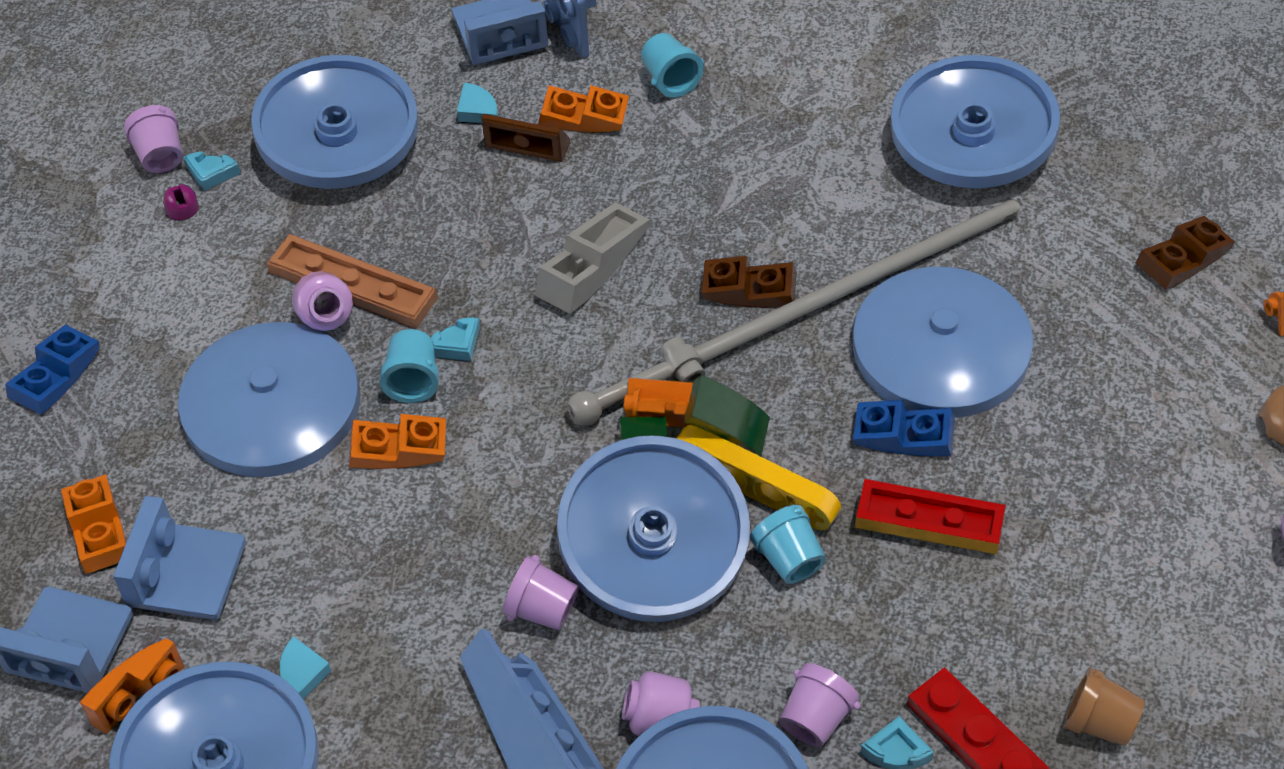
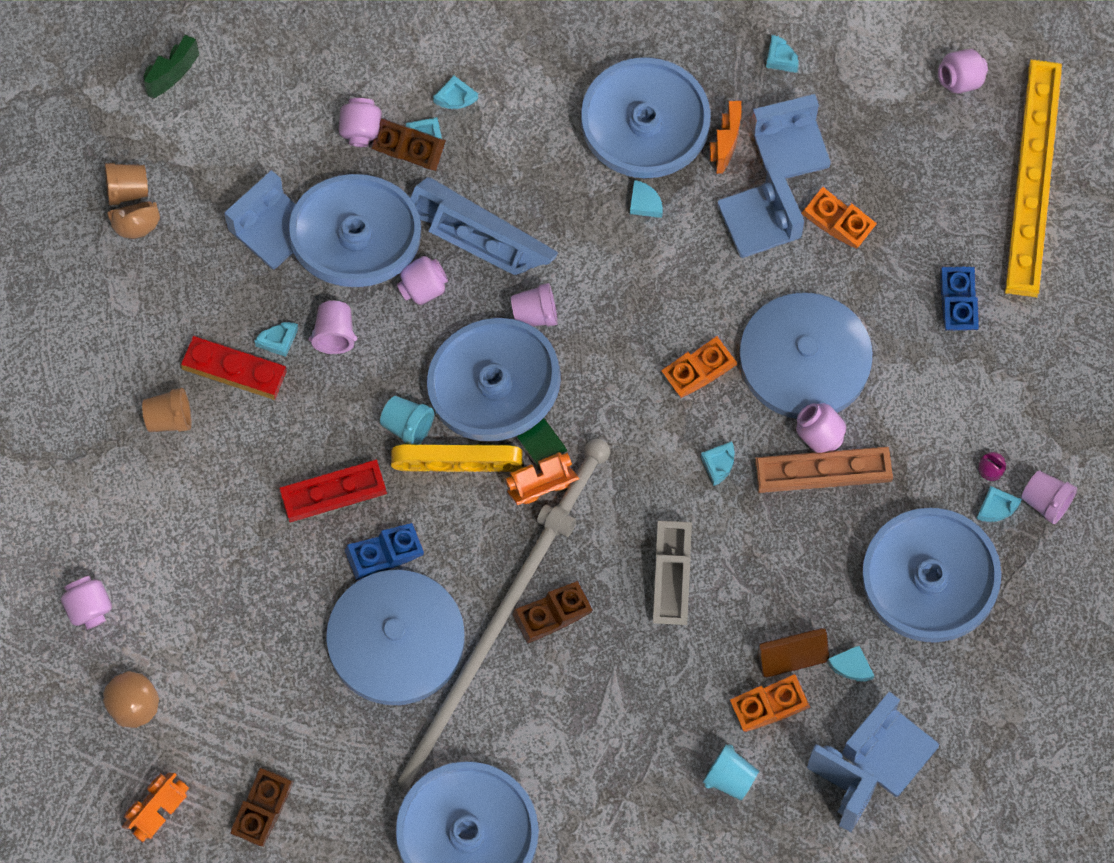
camera: 145 degrees right, 15 degrees up
medium azure piece [380,329,439,403] -> none
dark green slope [684,375,770,457] -> none

